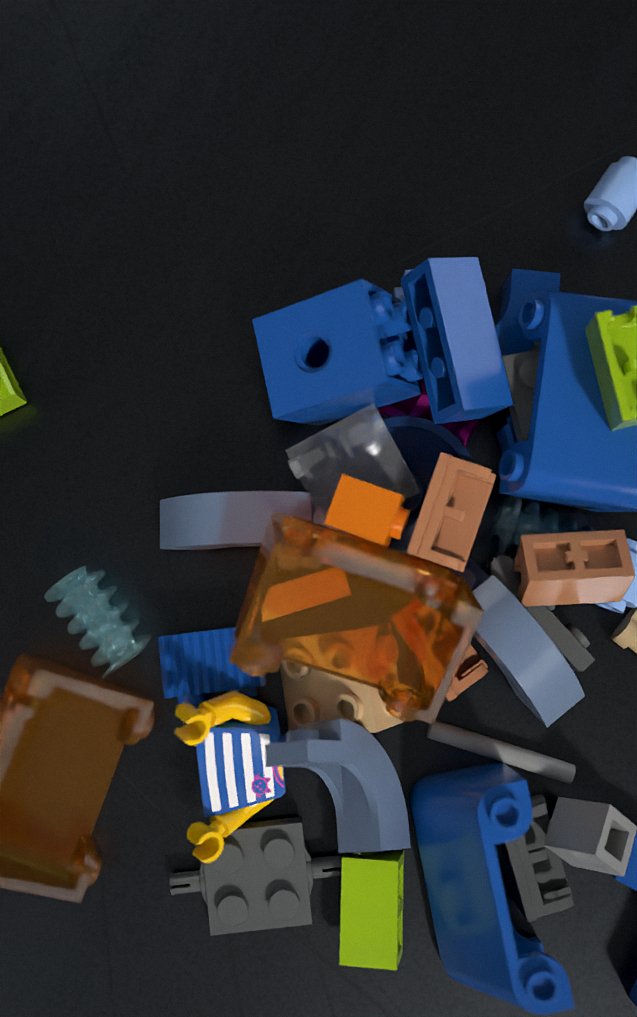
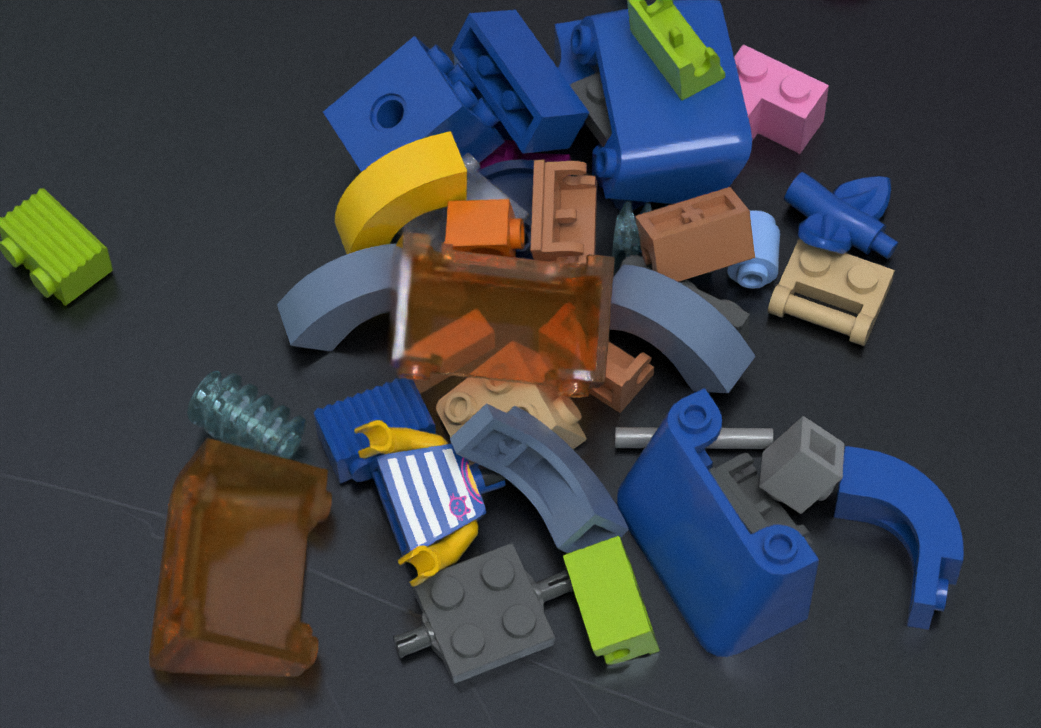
camera: 10 degrees left, 25 degrees down
none -> yellow arch [335,131,467,254]

